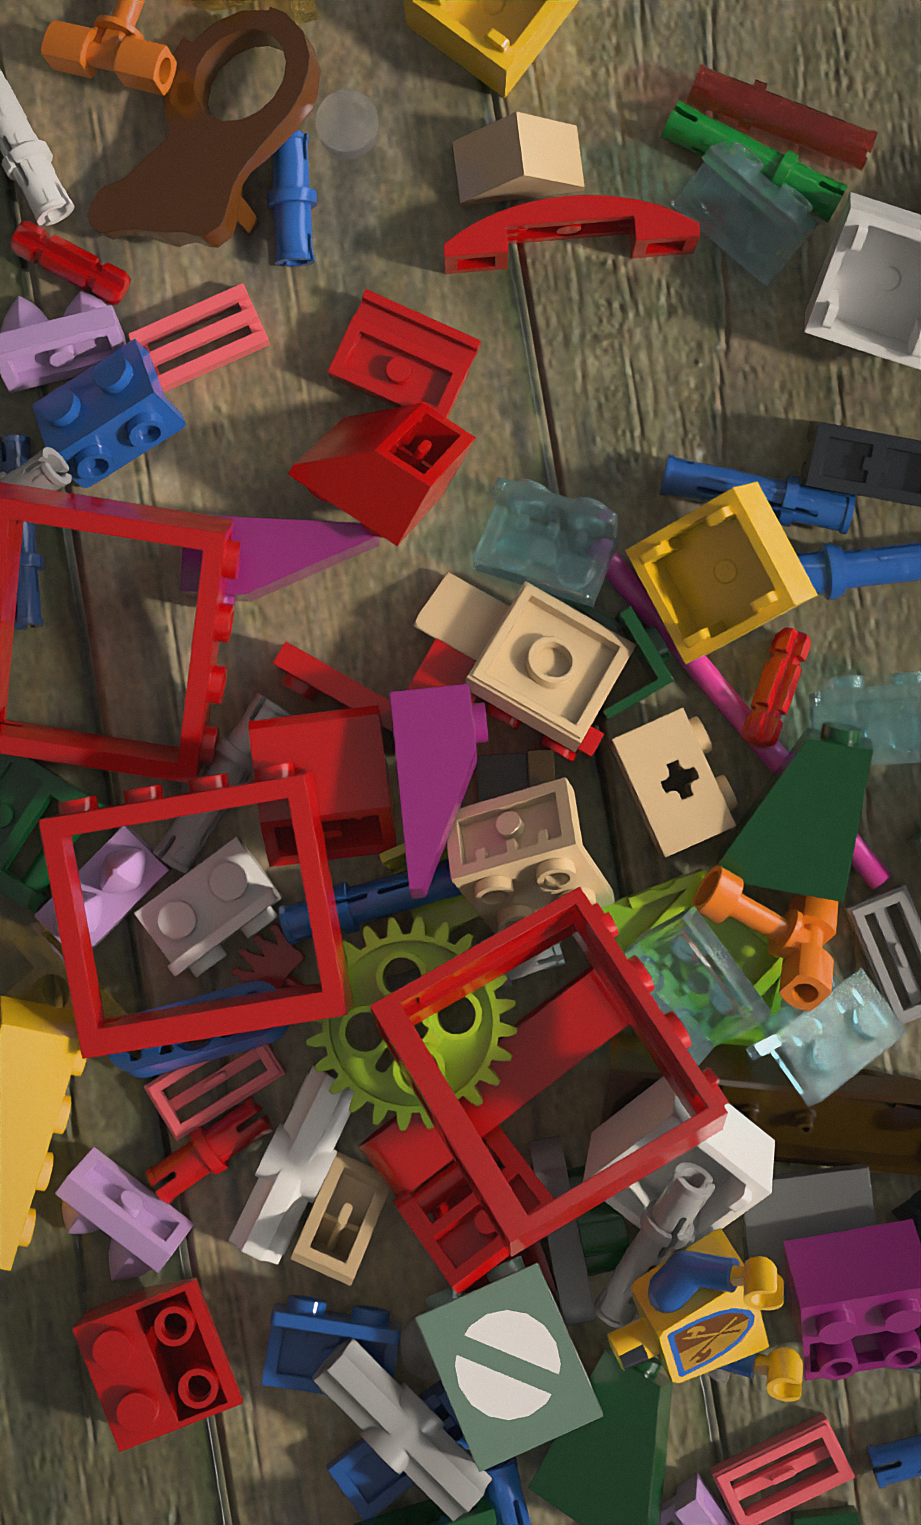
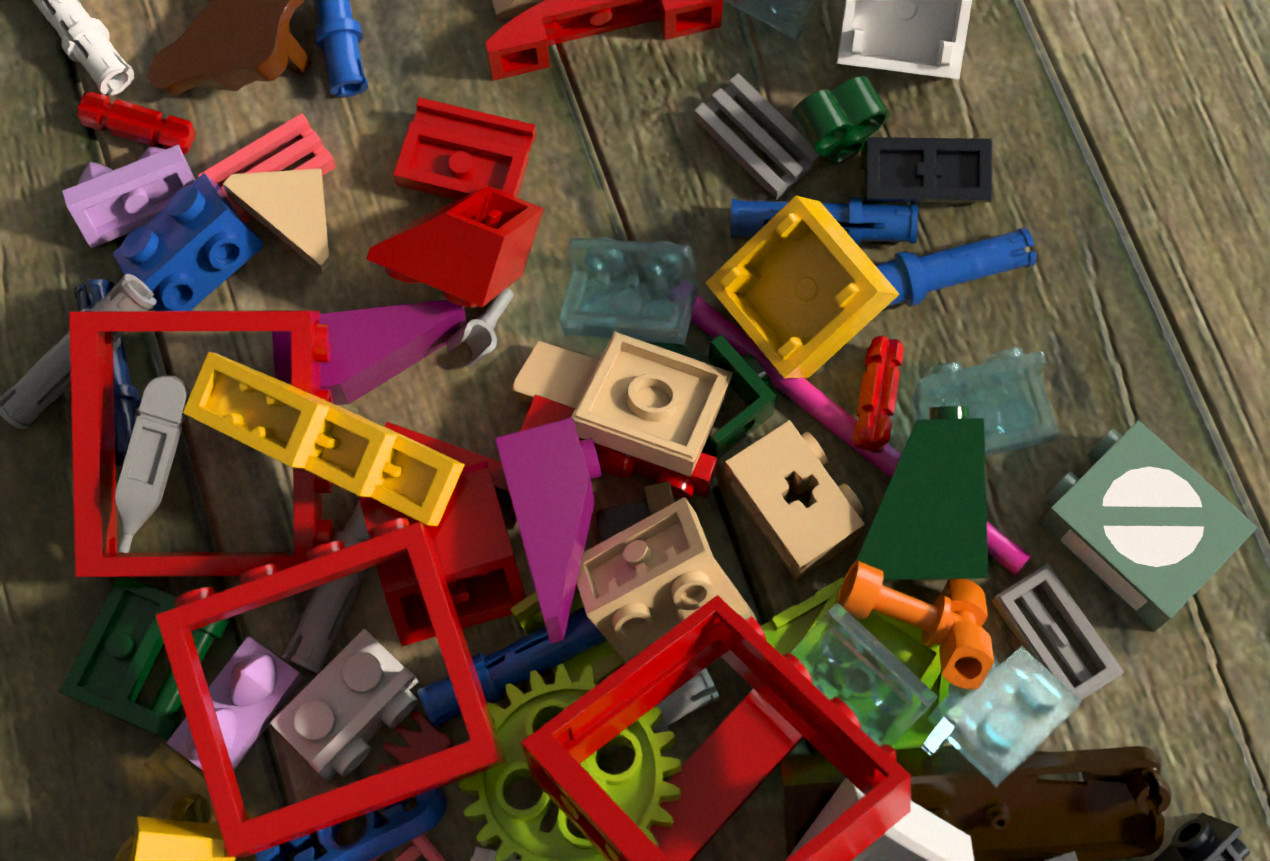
camera: 10 degrees left, 15 degrees down
none -> light grey piece [115,375,190,553]
none -> yellow slope [183,352,465,526]
none -> tan slope [223,168,330,274]
none -> light grey hand [447,288,514,367]
none -> light grey tile [694,73,821,200]
none -> dark green piece [792,76,890,165]

